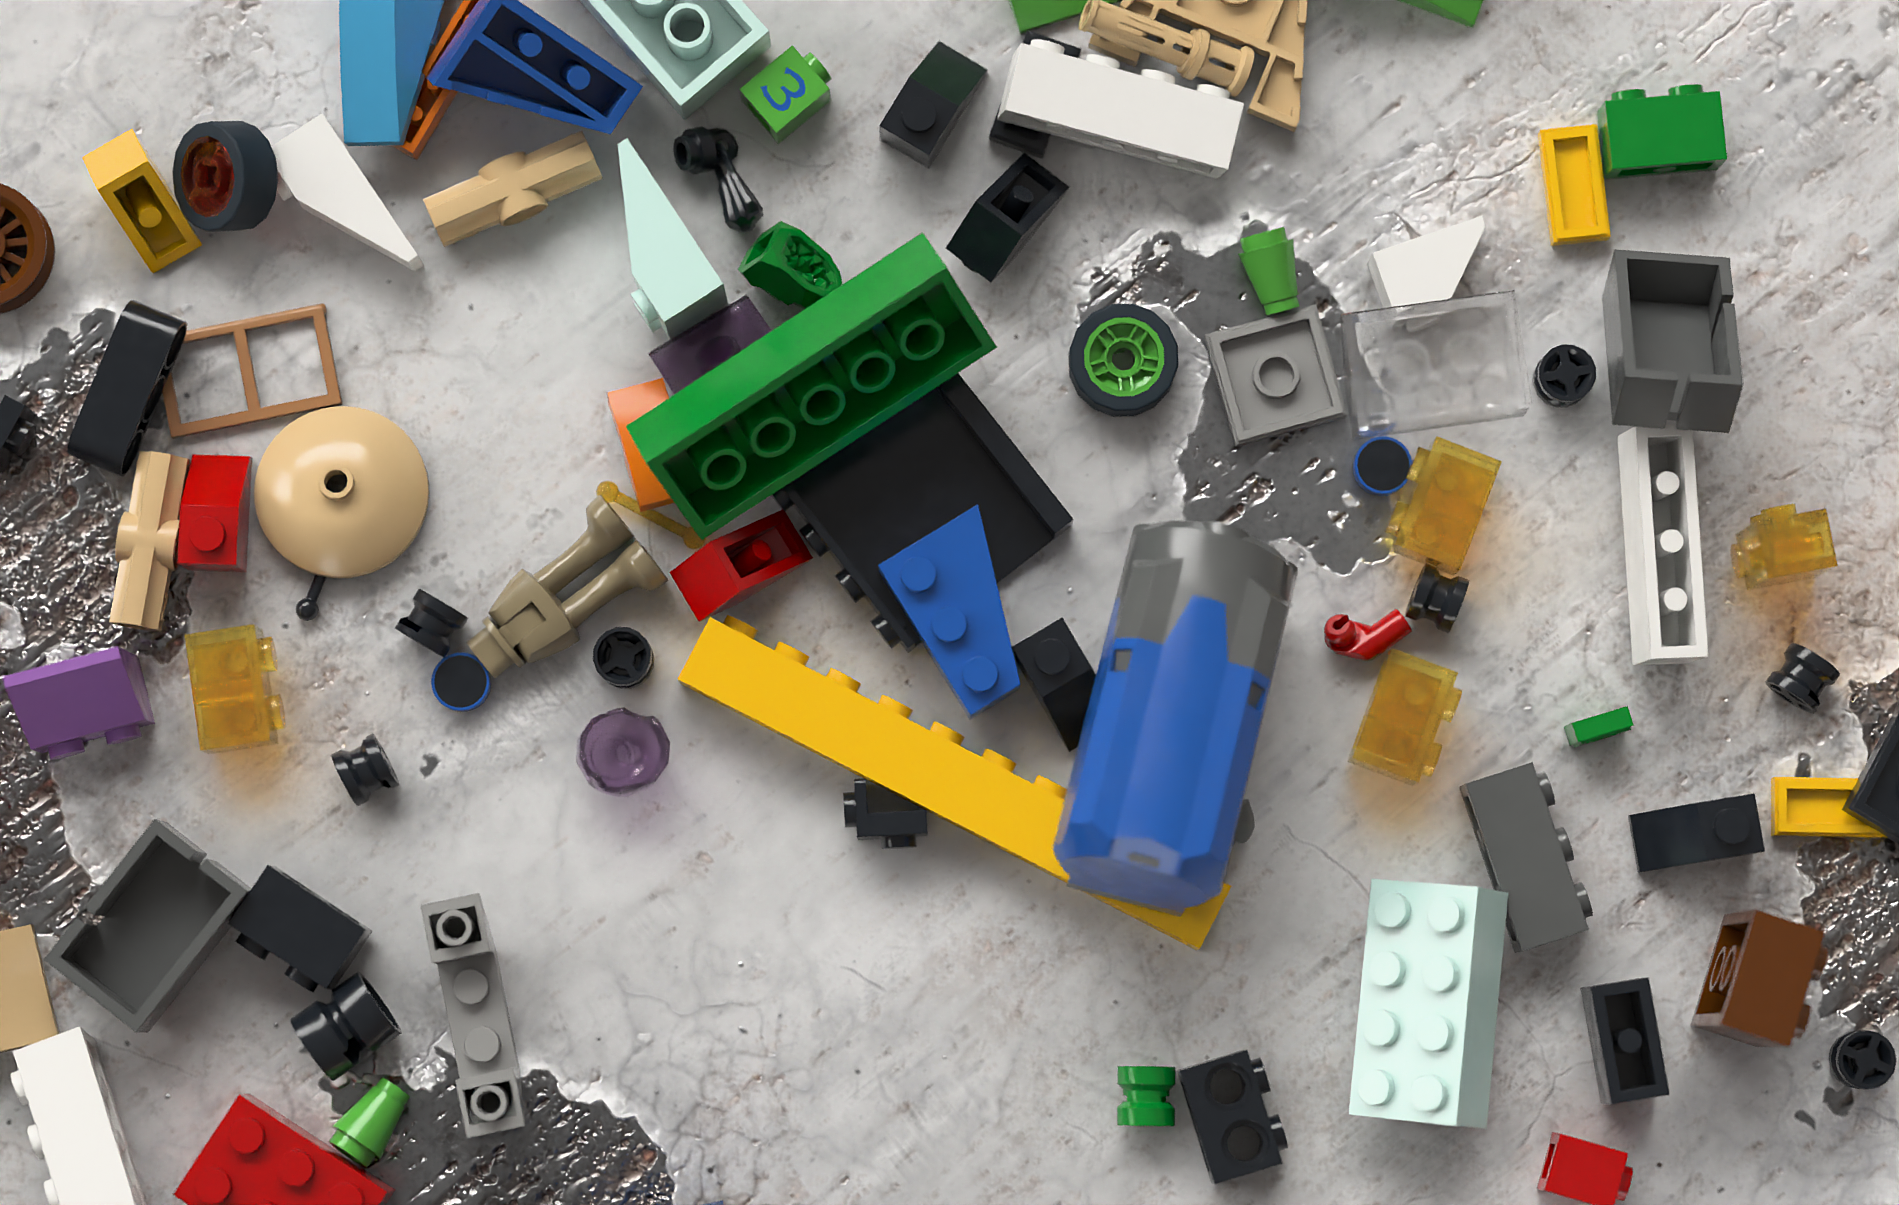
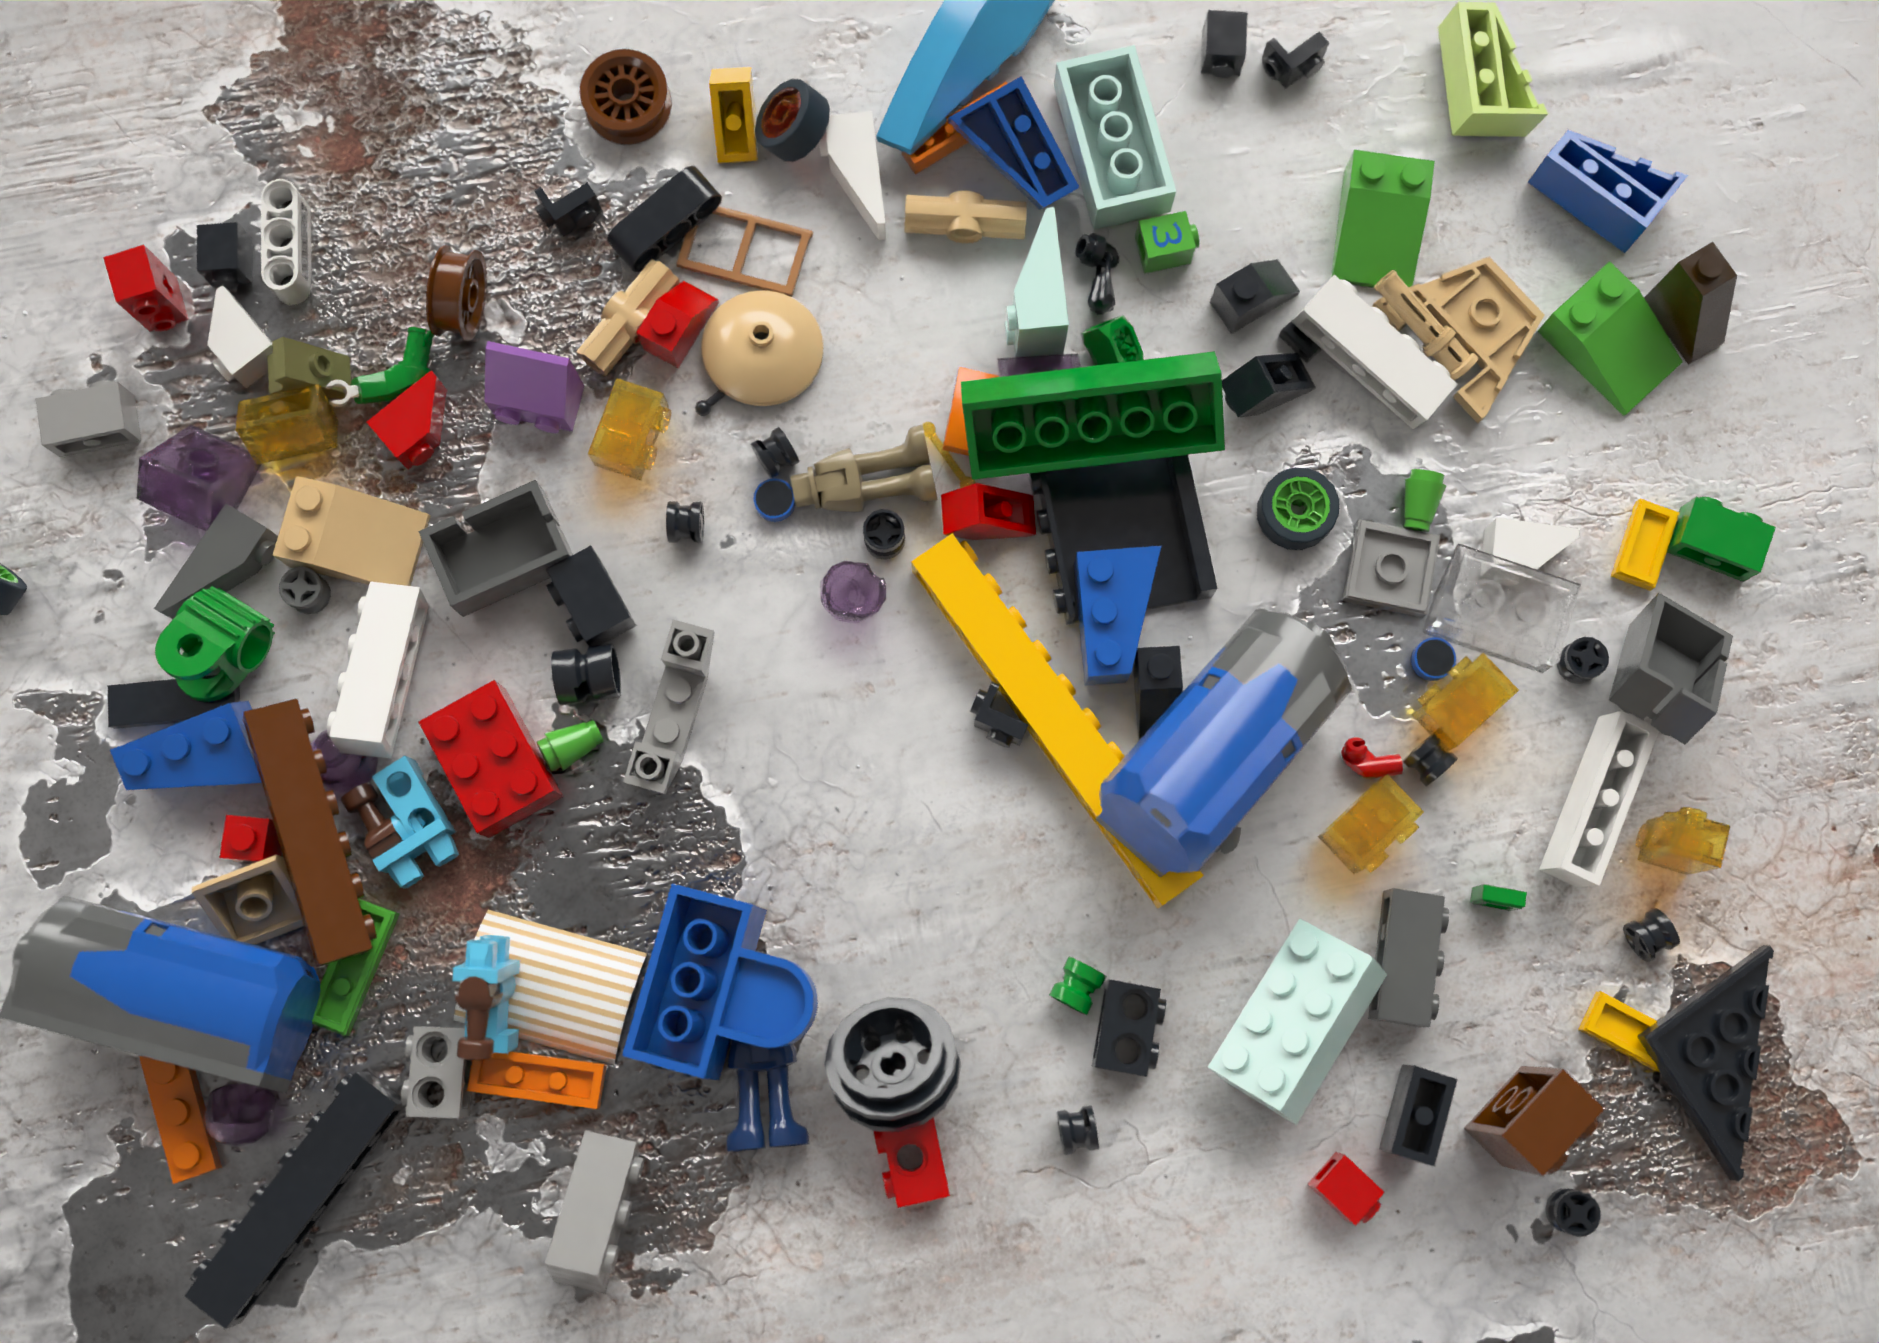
camera: 30 degrees right, 5 degrees down
black slope [1628,793,1765,873] -> none

